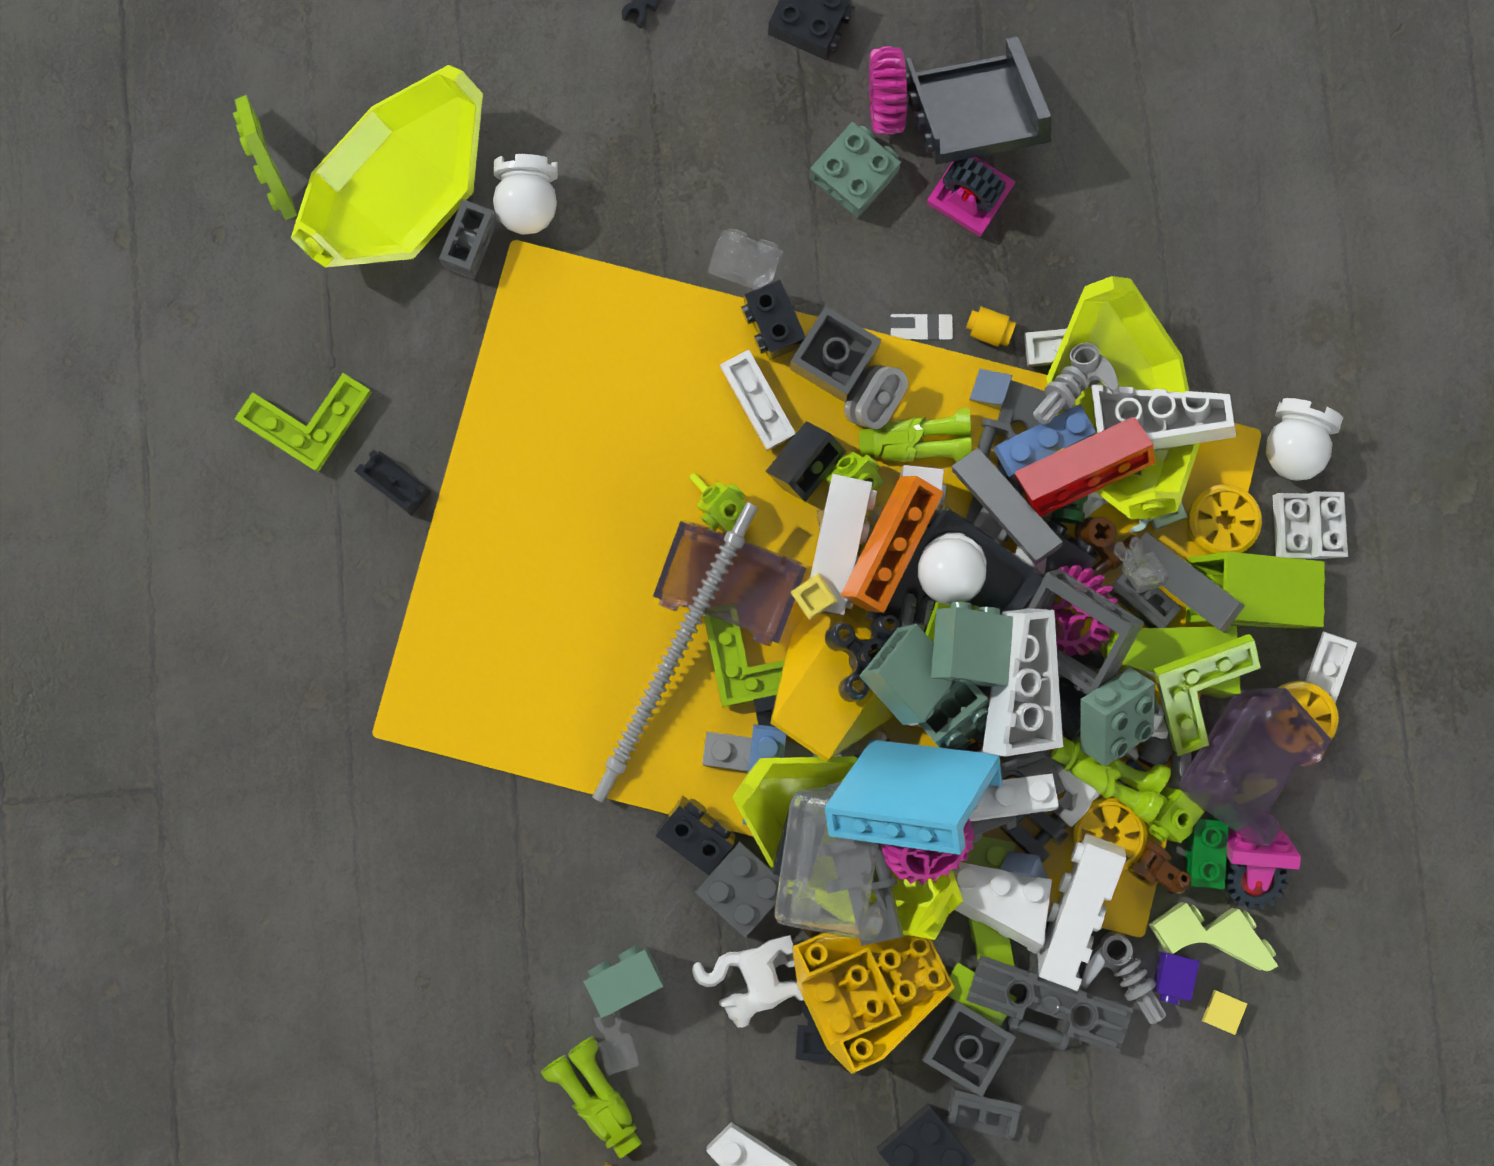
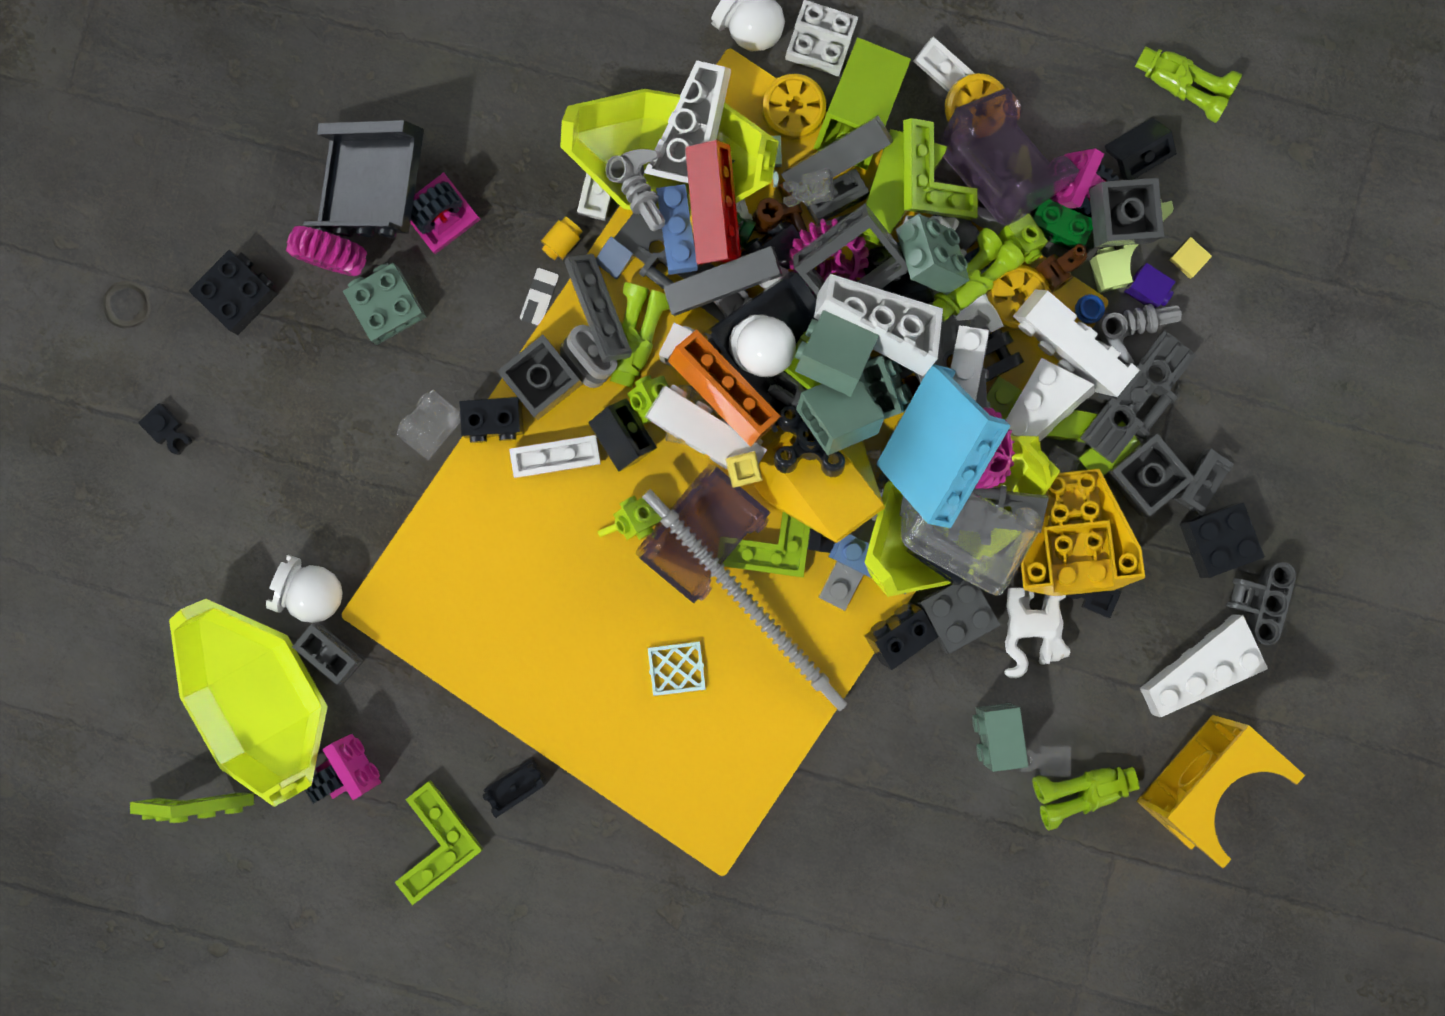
camera: 65 degrees left, 5 degrees up
sand blue slope [1001,851,1048,879] -> none
none -> dark pink plate [305,734,381,804]
none -> dark grey tile [565,254,632,362]
none -> light aqua window [648,642,706,696]
none -> blue plate [1075,294,1105,324]
none -> dark grey brick [1089,178,1164,248]
none -> black panel [1105,118,1177,180]
none -> lime piece [1135,46,1242,123]

